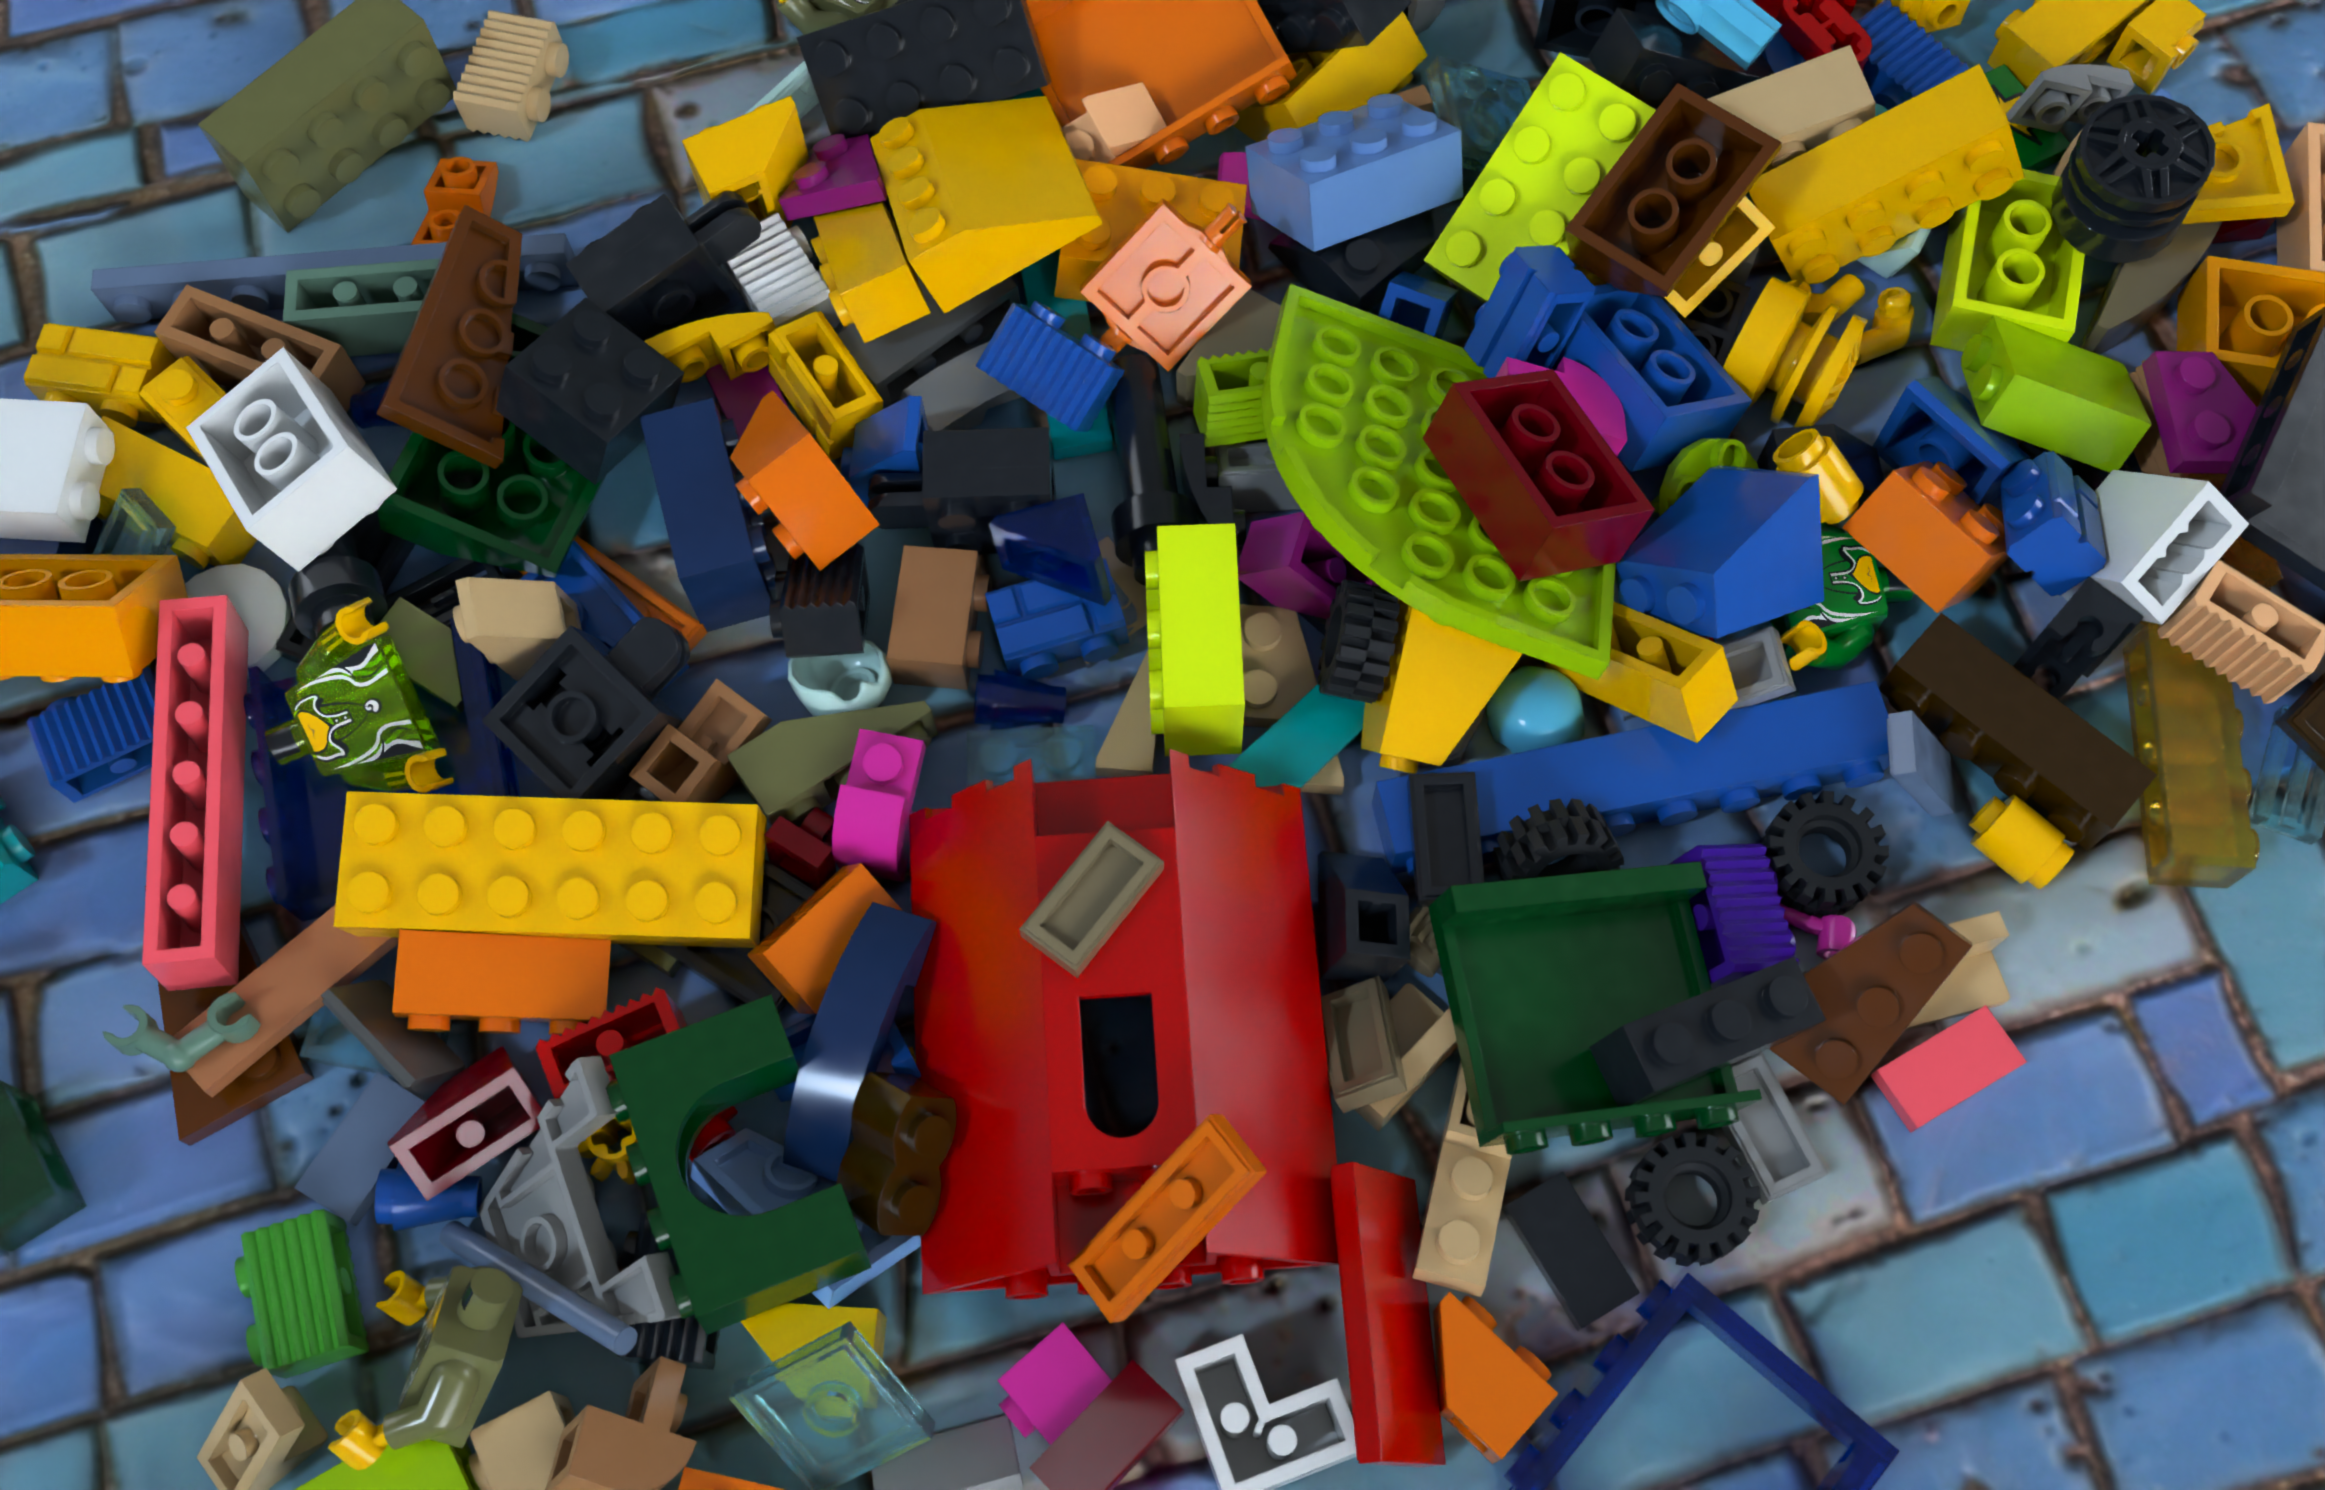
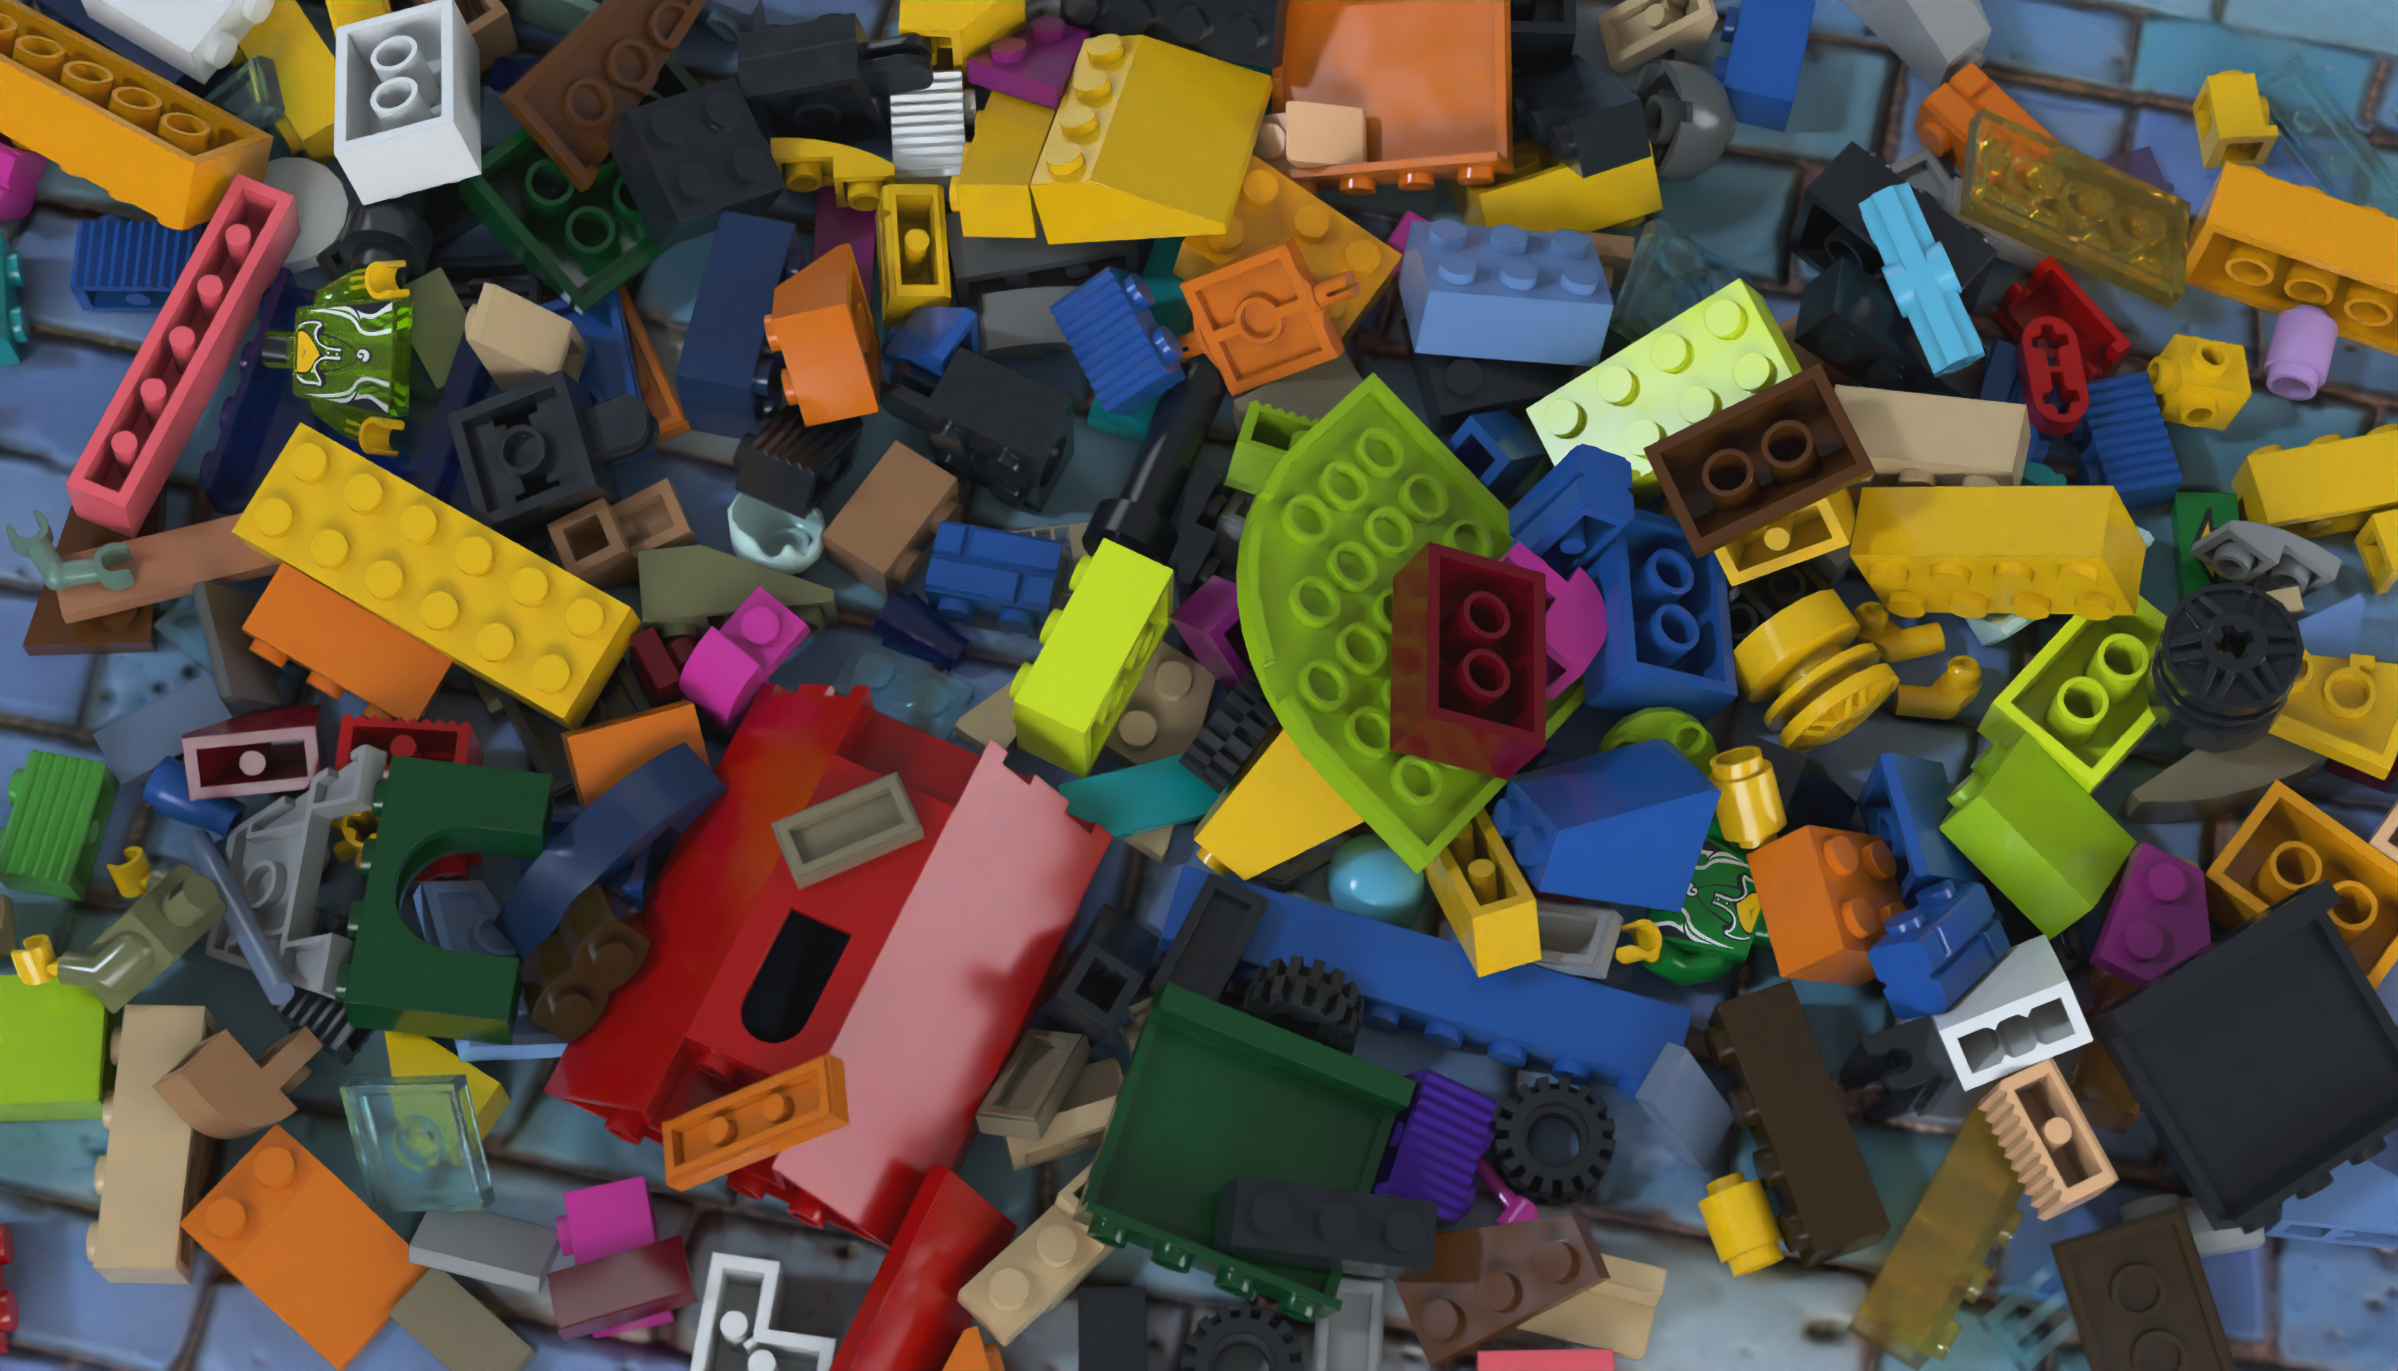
camera: 25 degrees right, 0 degrees up
clear blue slope [989,493,1112,606] -> none

